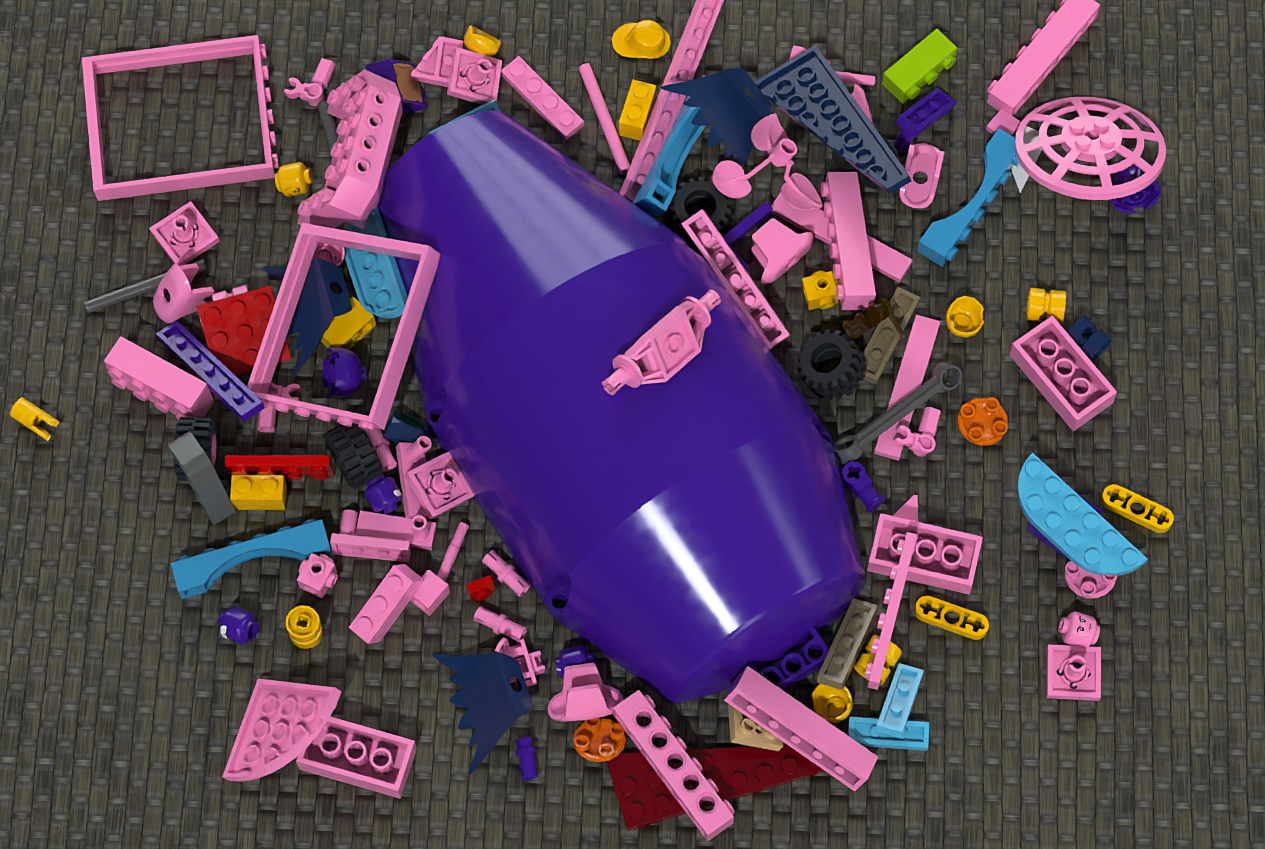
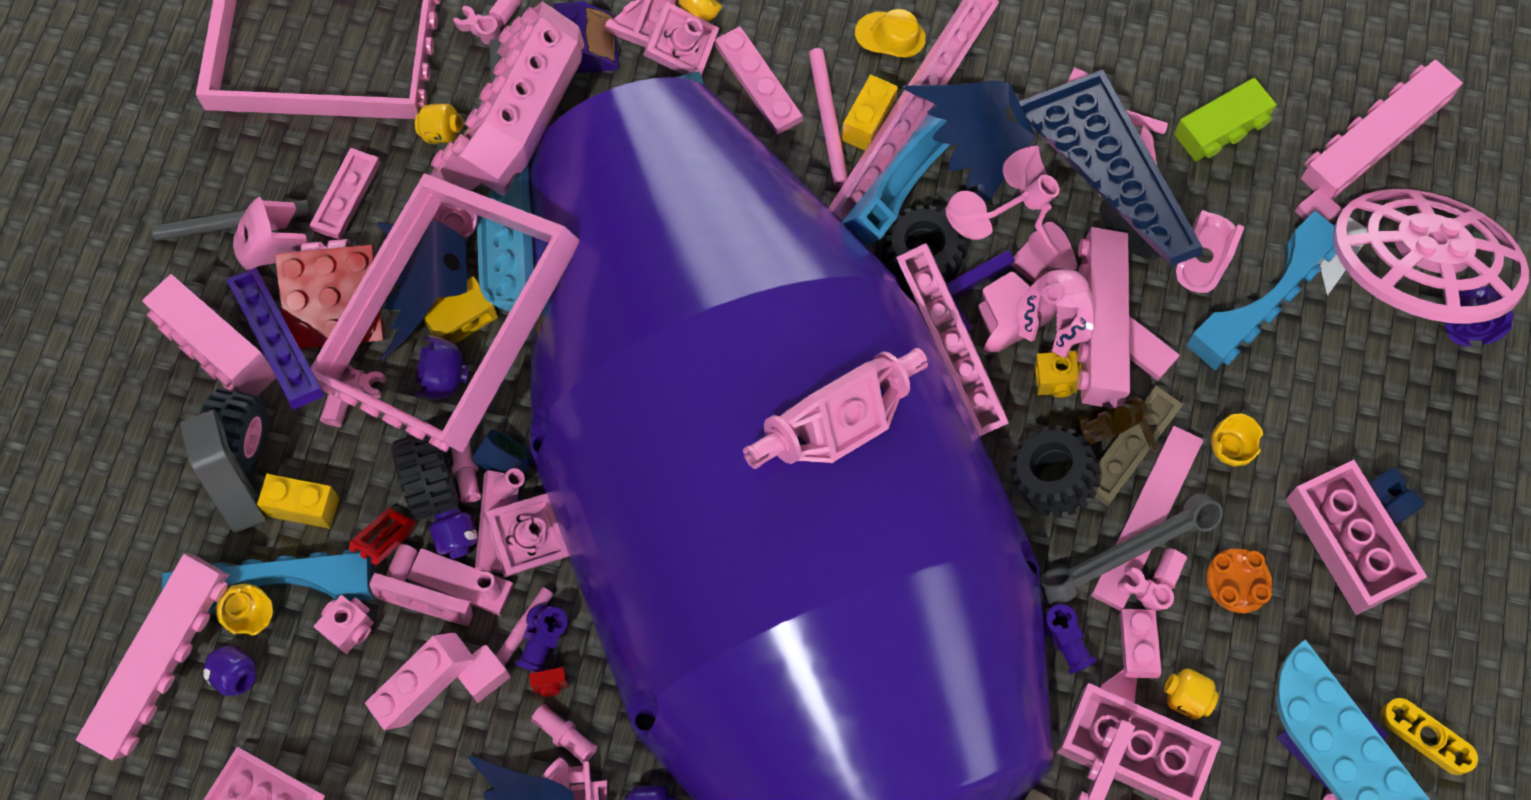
camera: 10 degrees right, 0 degrees up
yellow hinge [10,397,59,441] -> none
bright pink plate [149,201,220,266] -> none
red plate [225,455,335,480] -> none
yellow wheel [285,605,323,649] -> none
bright pink pin [482,550,531,597] -> none
dark purple piece [894,88,957,152] -> none
yellow wheel [1026,288,1066,323] -> none
none -> bright pink brick [76,554,229,760]
none -> yellow hair [215,583,274,636]
none -> bright pink plate [310,148,381,240]
none -> red tile [348,507,416,566]
none -> dark purple connector [515,604,568,672]
none -> bright pink piece [1017,269,1094,358]
none -> bright pink plate [1119,609,1162,678]
none -> yellow head [1164,668,1219,720]

